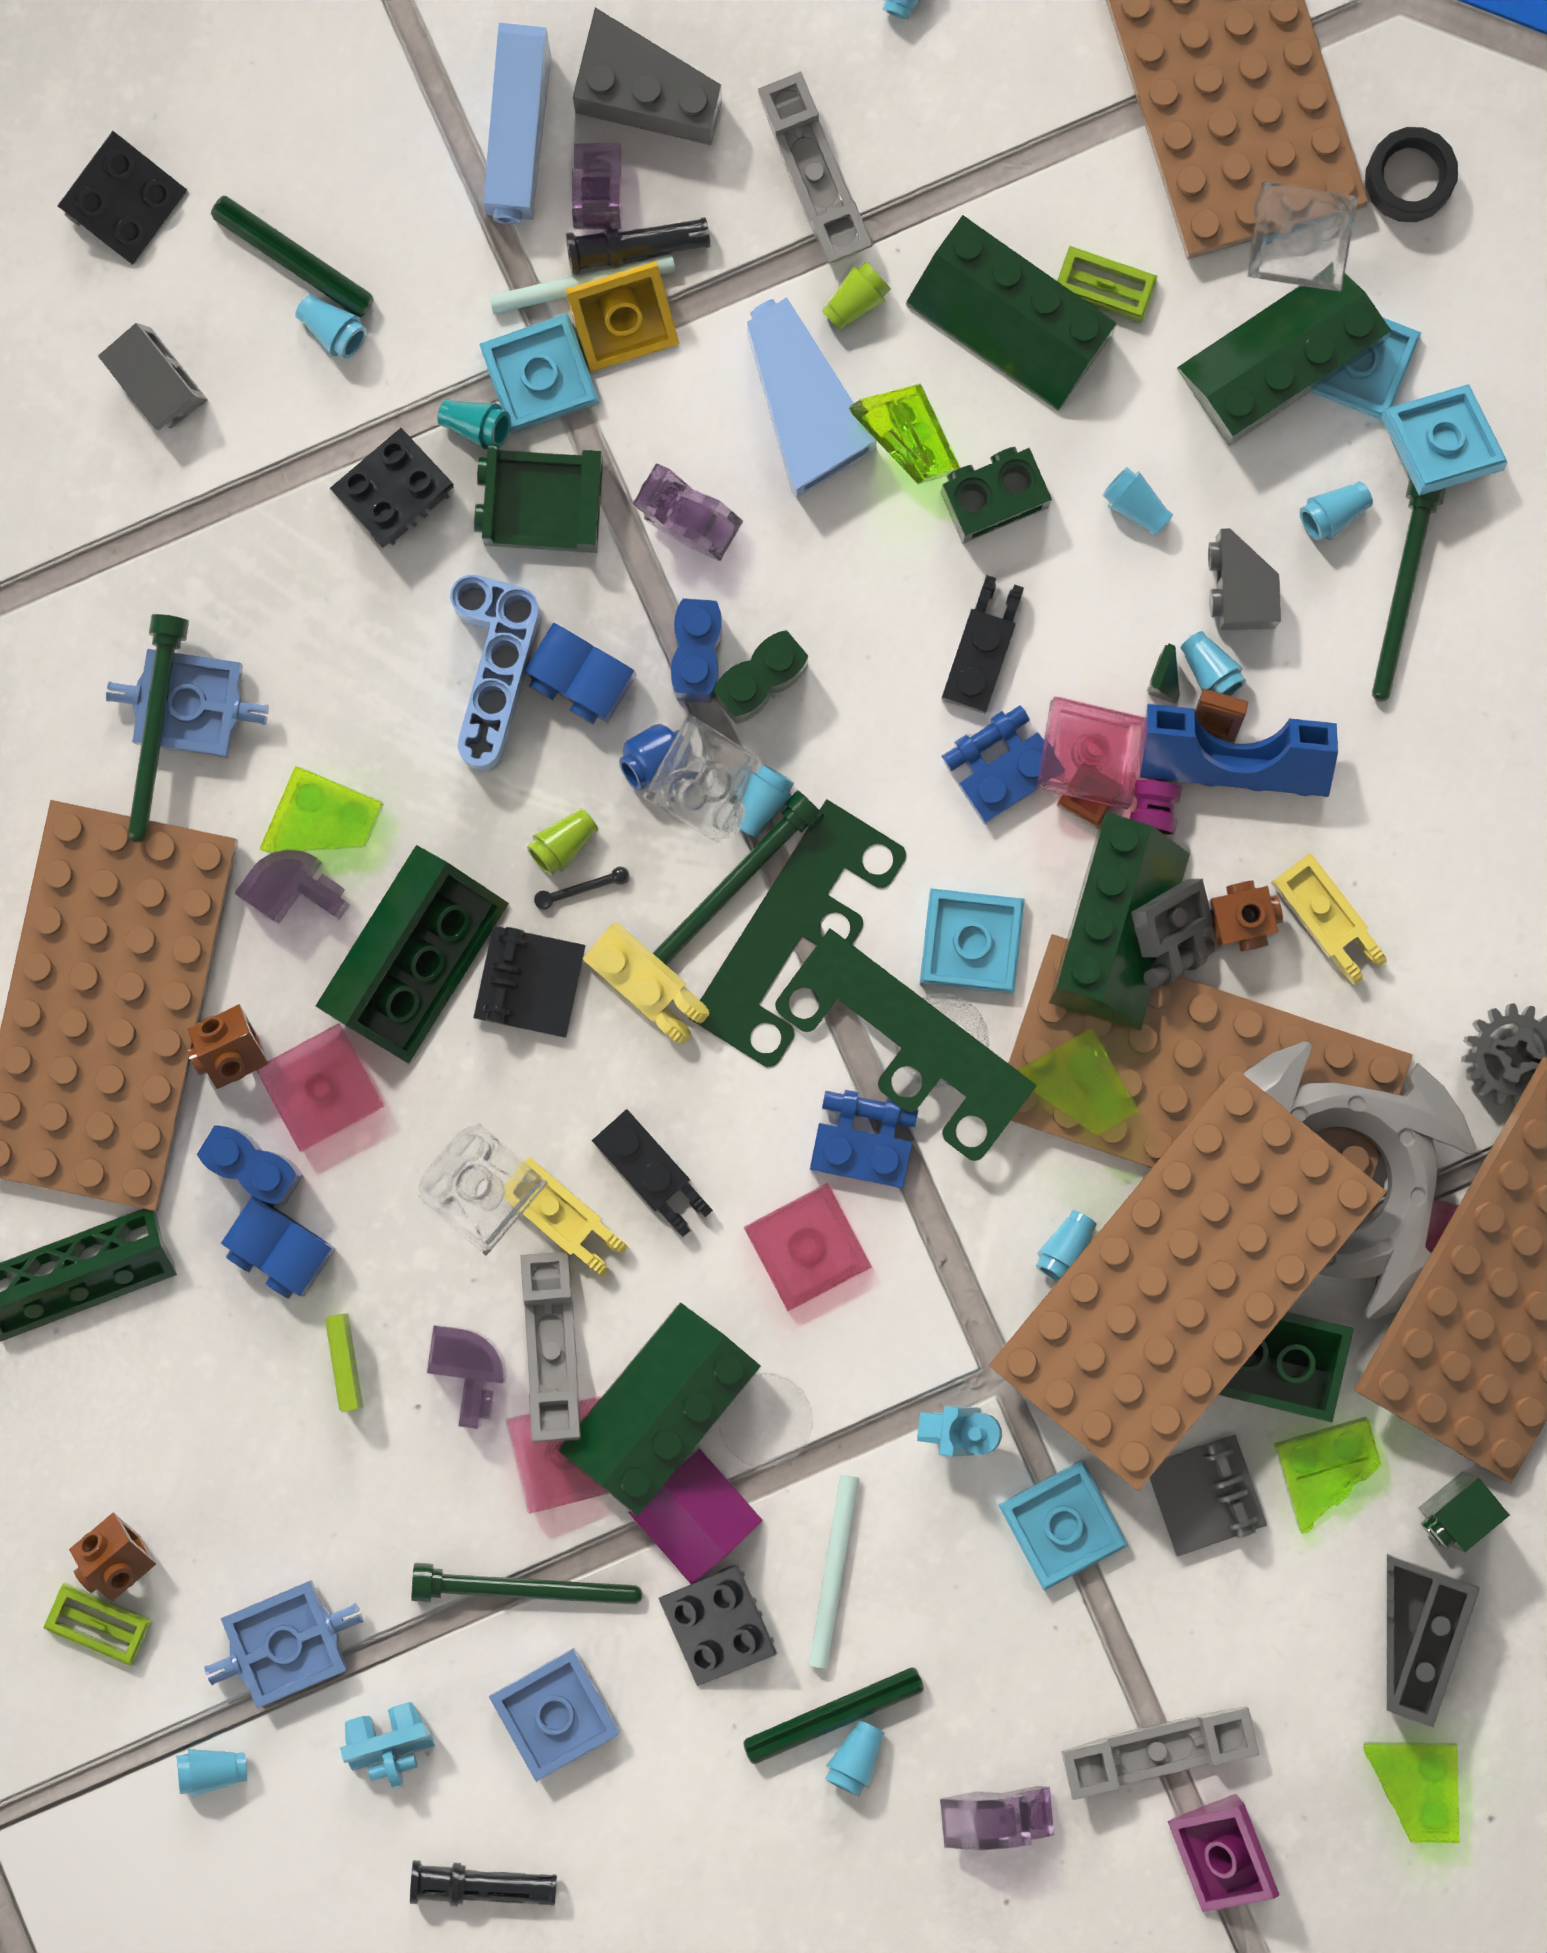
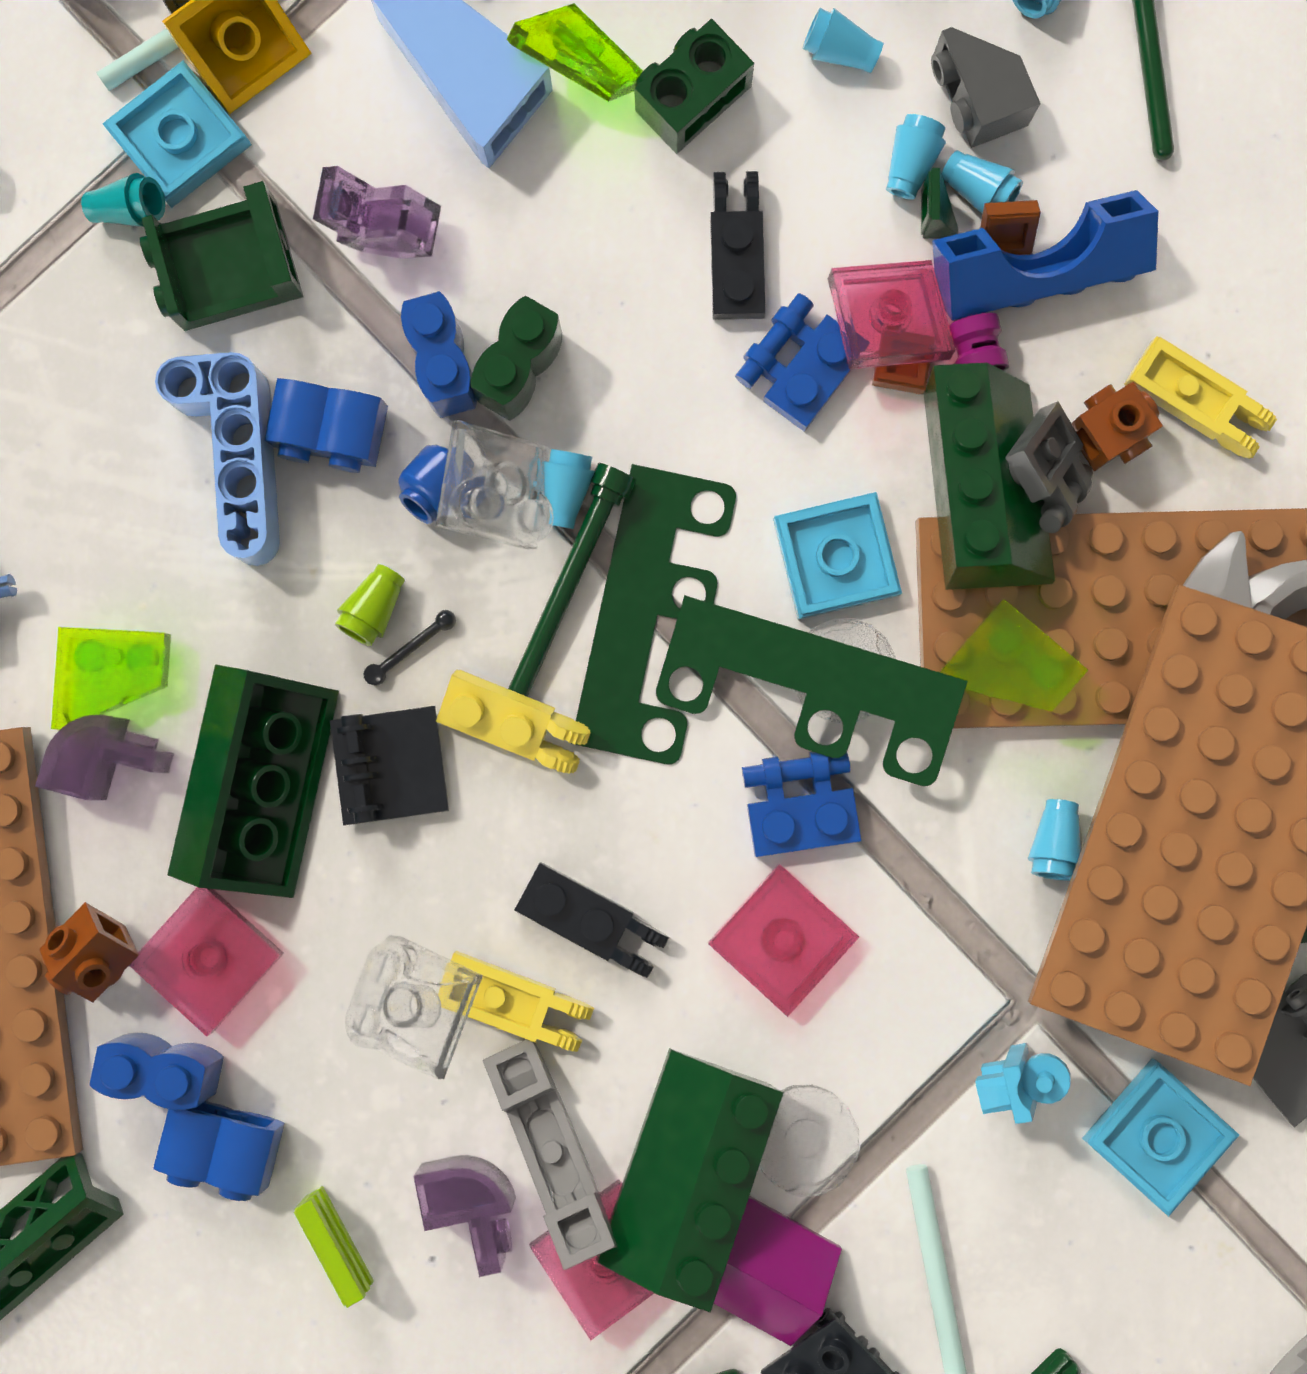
camera: 15 degrees left, 0 degrees up
black hinge [330,428,454,548] -> none
none -> medium azure cone [886,114,946,200]

